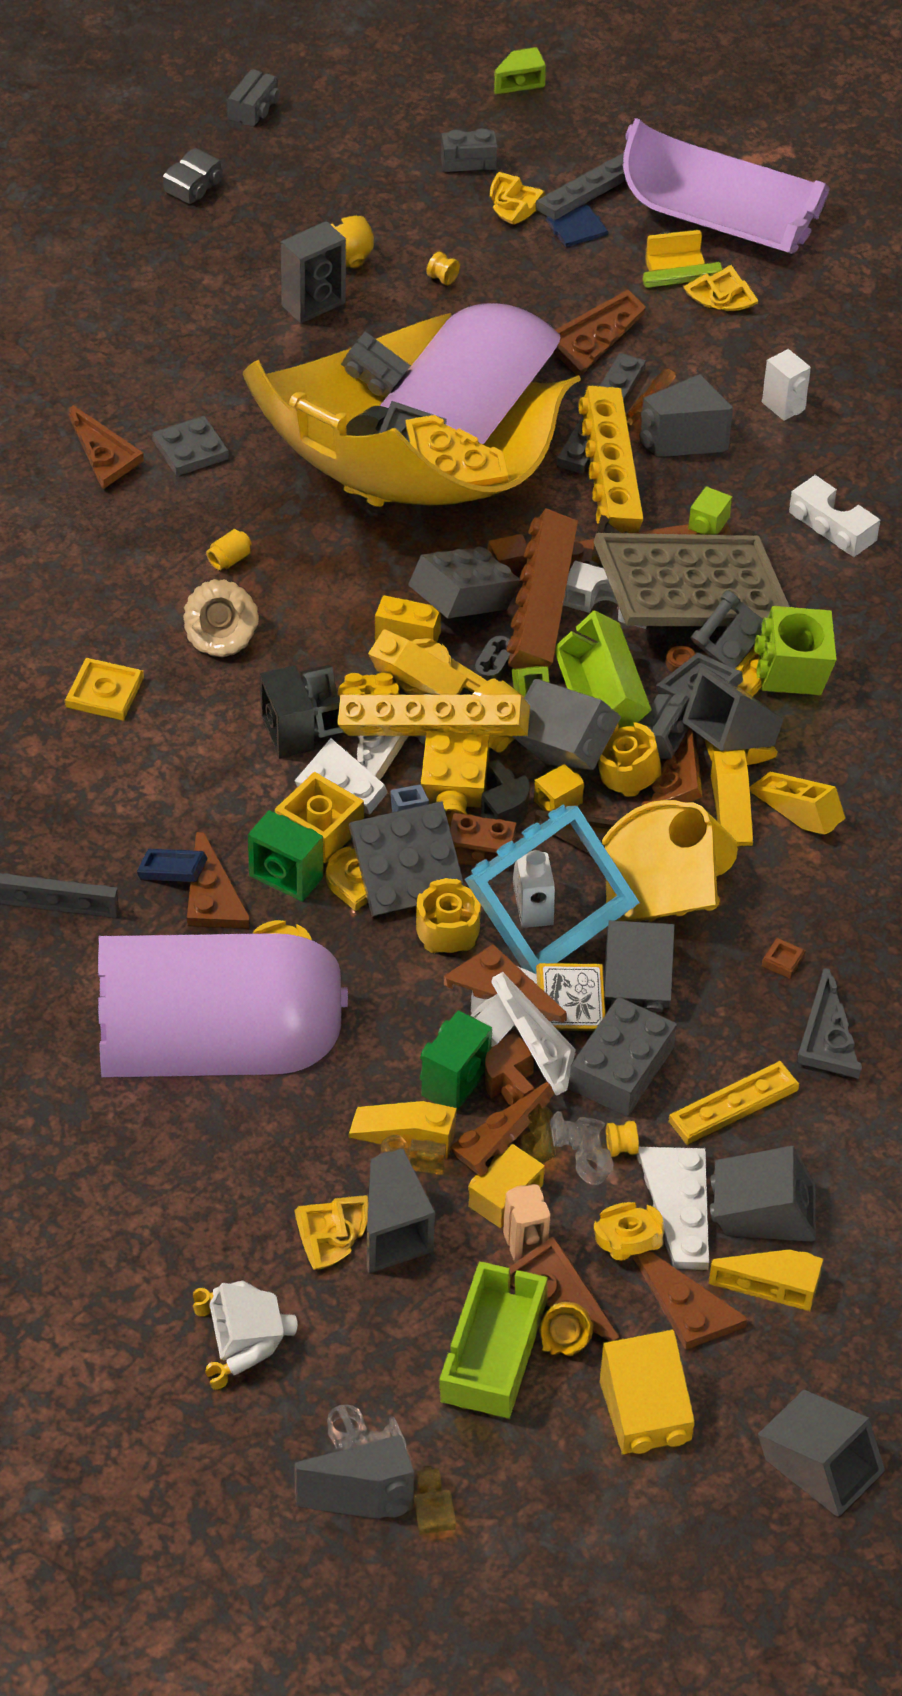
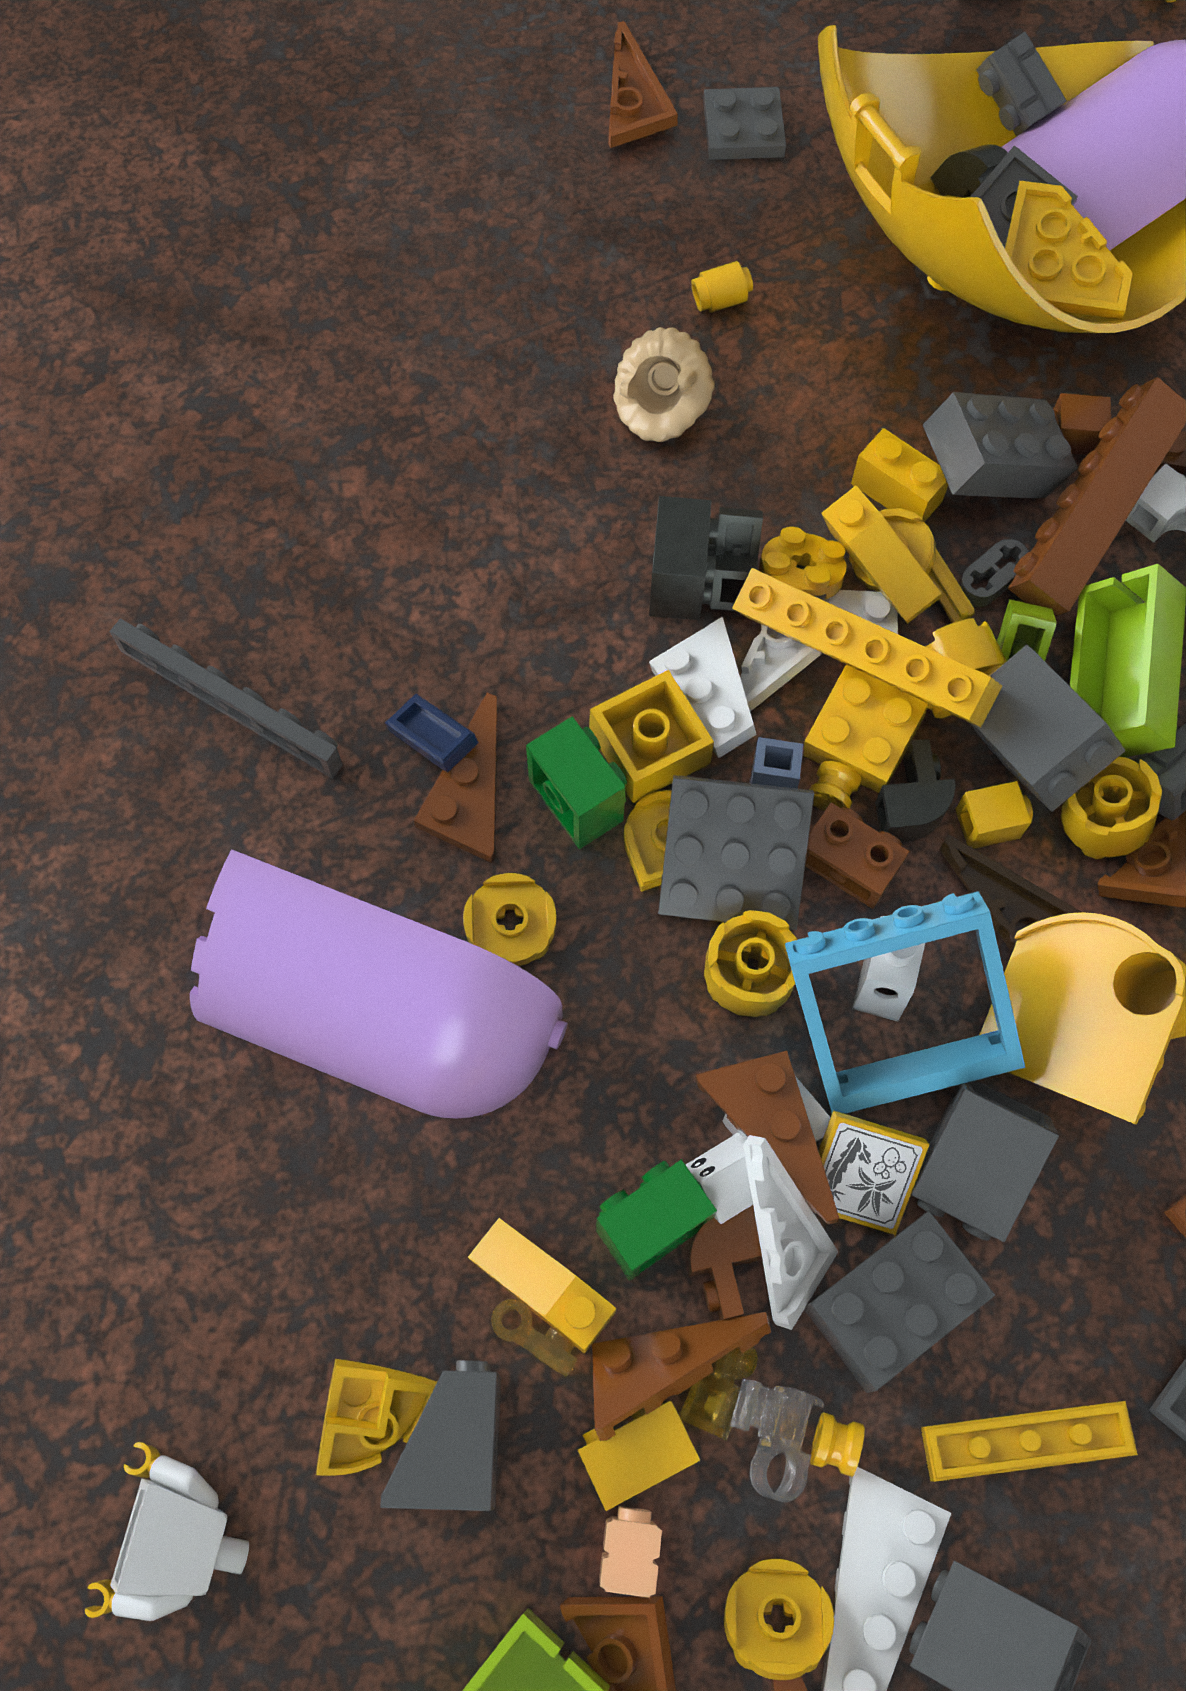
camera: 25 degrees right, 20 degrees up
yellow tile [65,658,144,721] -> none

